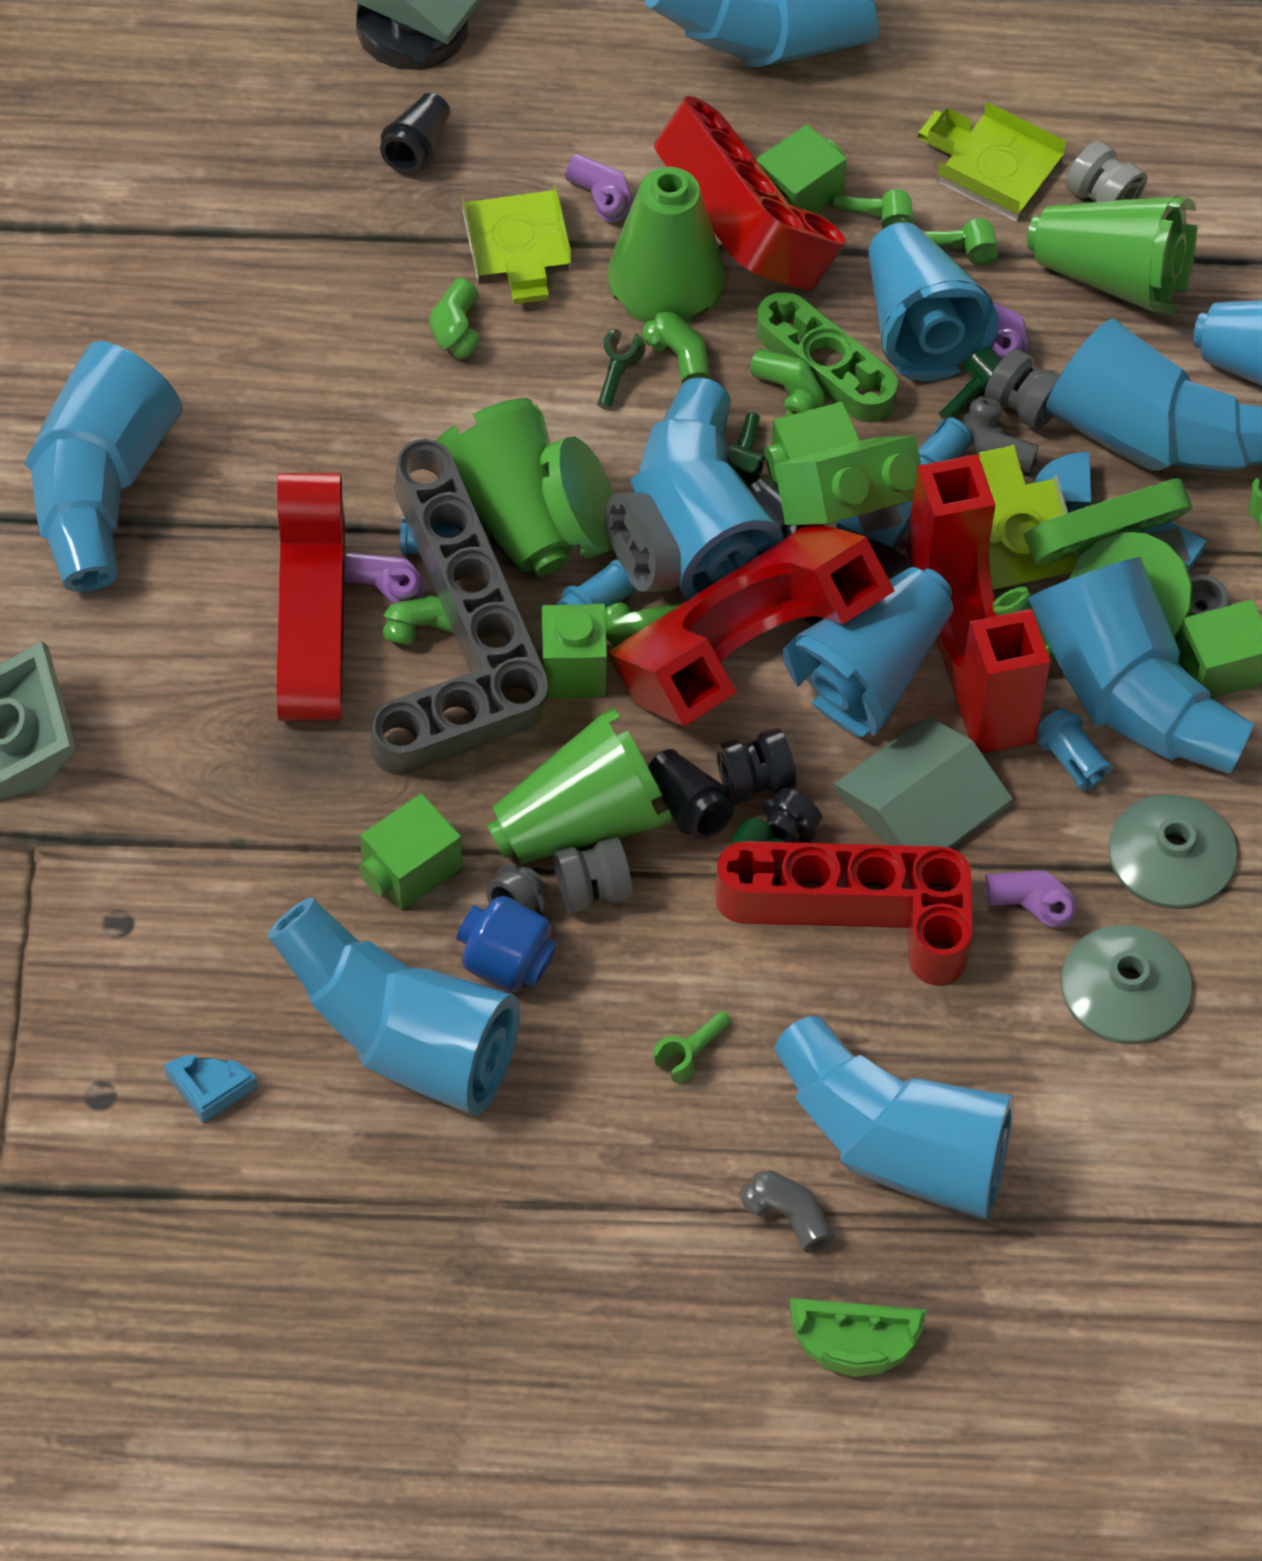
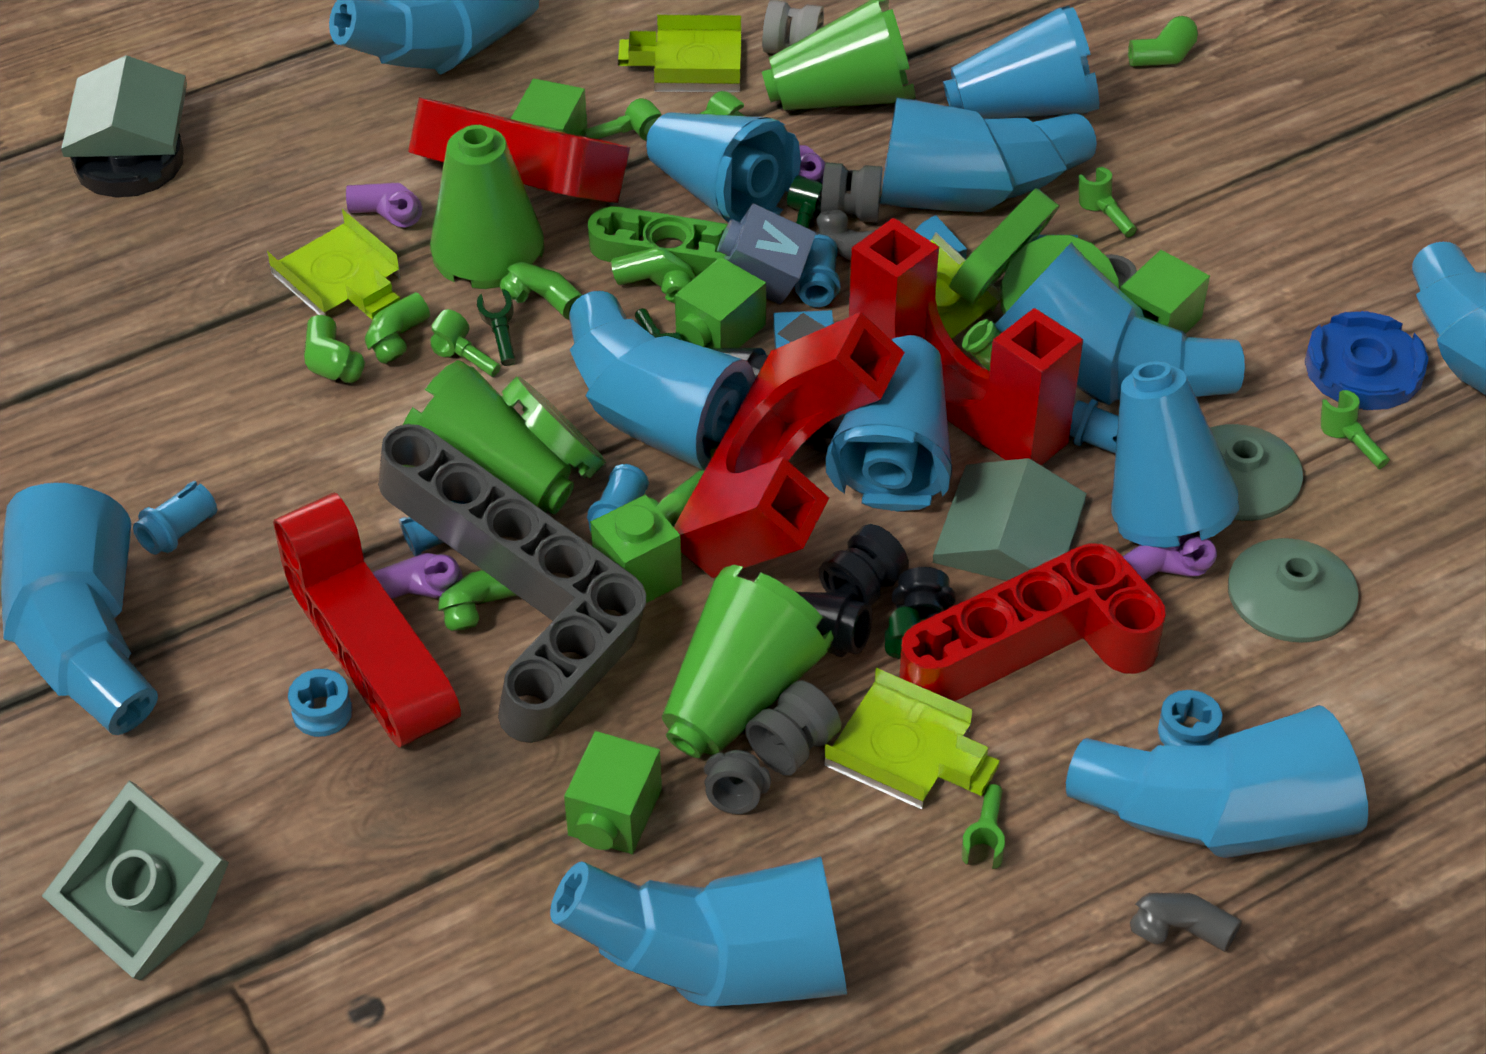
camera: 30 degrees left, 10 degrees down
black cone [380,93,451,174] -> none
blue head [456,896,558,993] -> none
dark grey beam [604,492,681,592] -> none
bright green brick [774,435,921,525] -> none
bright green plate [789,1298,927,1377] -> none
none -> dark azure pin [133,481,217,555]
none -> dark azure bush [288,669,352,737]
none -> bright green arm [365,292,430,364]
none -> bright green hand [430,309,501,377]
none -> sand blue brick [717,203,816,305]
none -> lime piece [825,668,1000,809]
none -> dark azure cone [1111,361,1239,548]
none -> dark azure bush [1158,690,1222,746]

